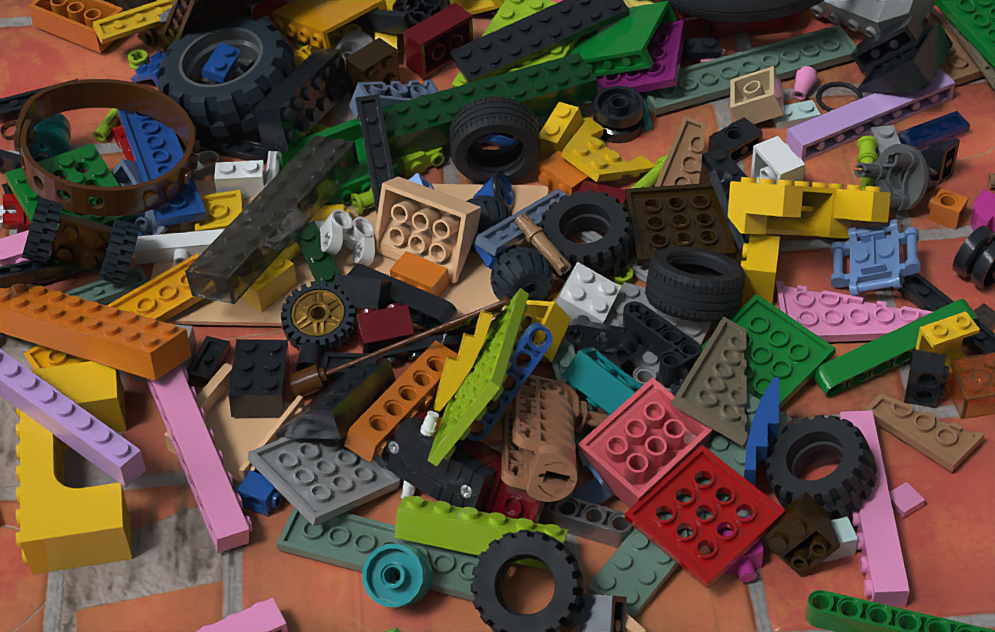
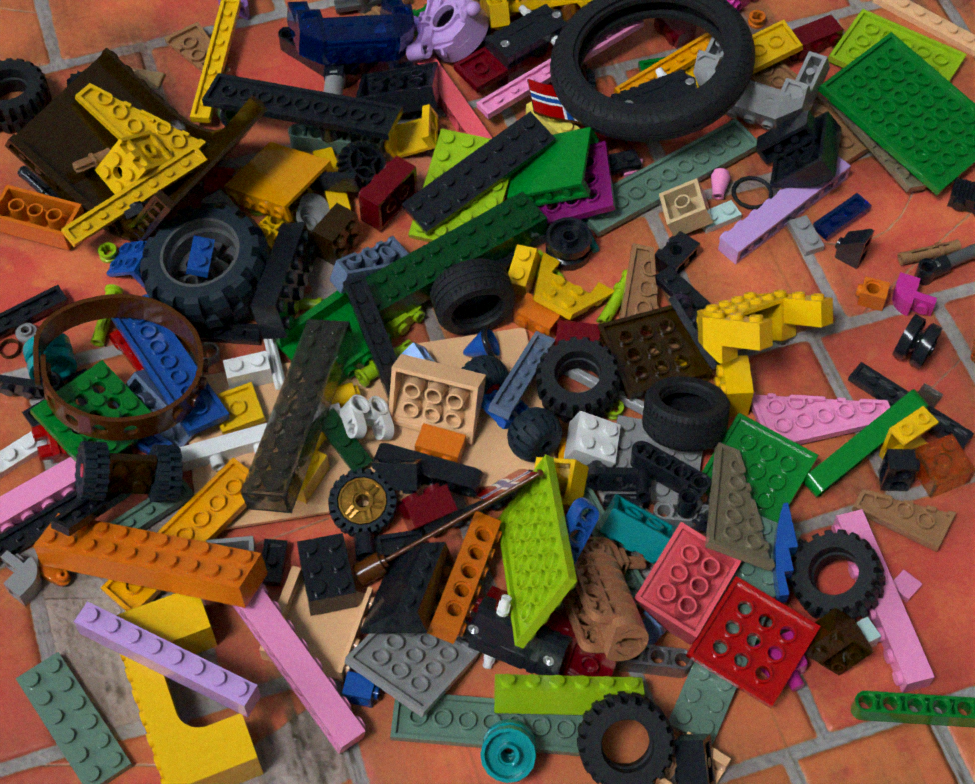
camera: 15 degrees left, 10 degrees up
yellow slope [433,310,493,412] -> none
medium nougat pin [515,213,571,275] -> none
white brick [750,136,805,186] -> none
medium blue brick [831,219,921,296] -> none
dark grey piece [854,144,939,212] -> none
lime pin [857,136,878,191] -> none

